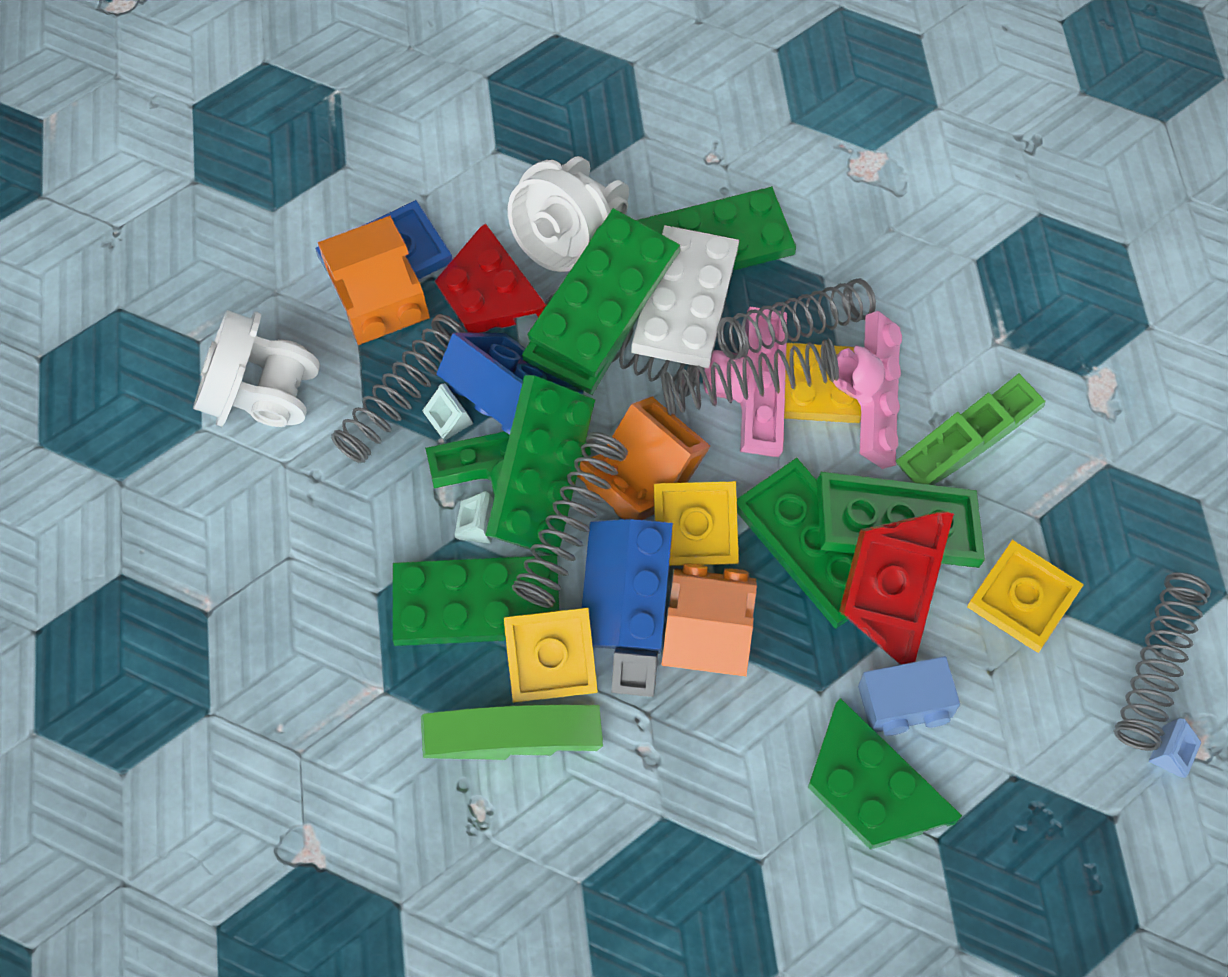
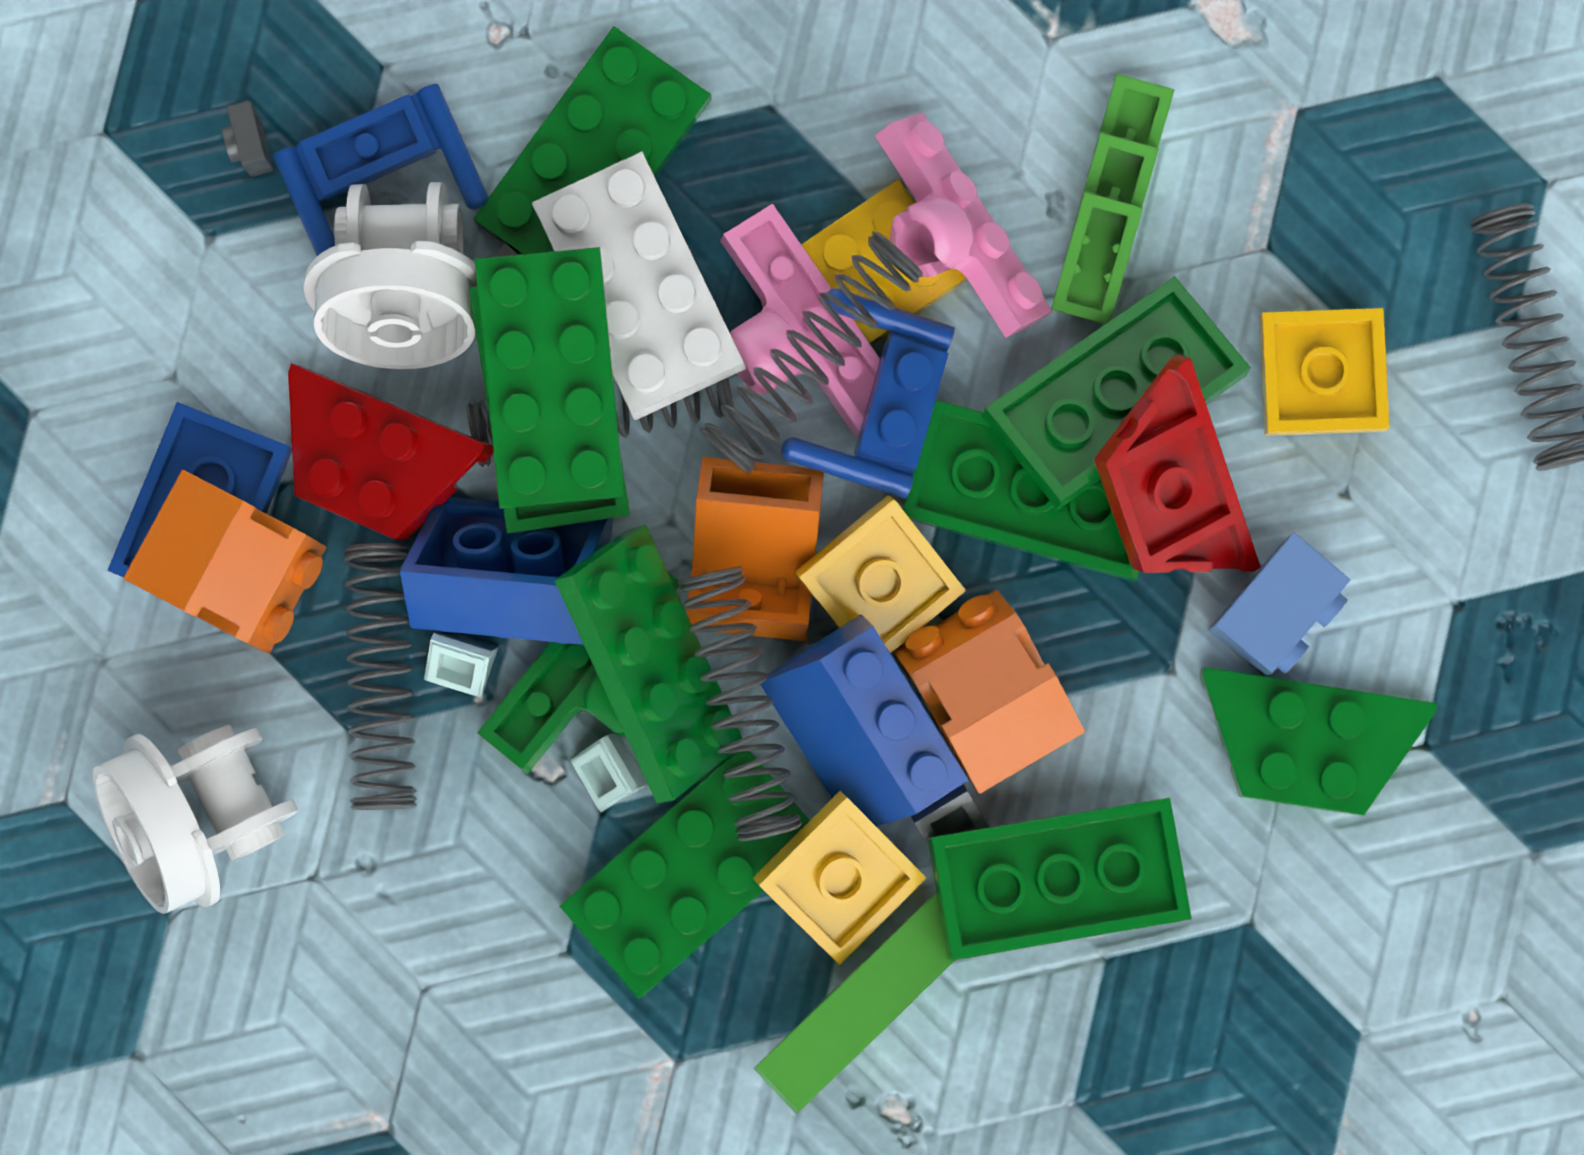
camera: 35 degrees left, 20 degrees up
dark grey piece [717,278,876,360] -> none
none -> dark grey plate [222,100,274,177]
none -> blue plate [273,84,488,256]
none -> blue plate [781,288,955,499]
none -> green plate [927,798,1192,961]

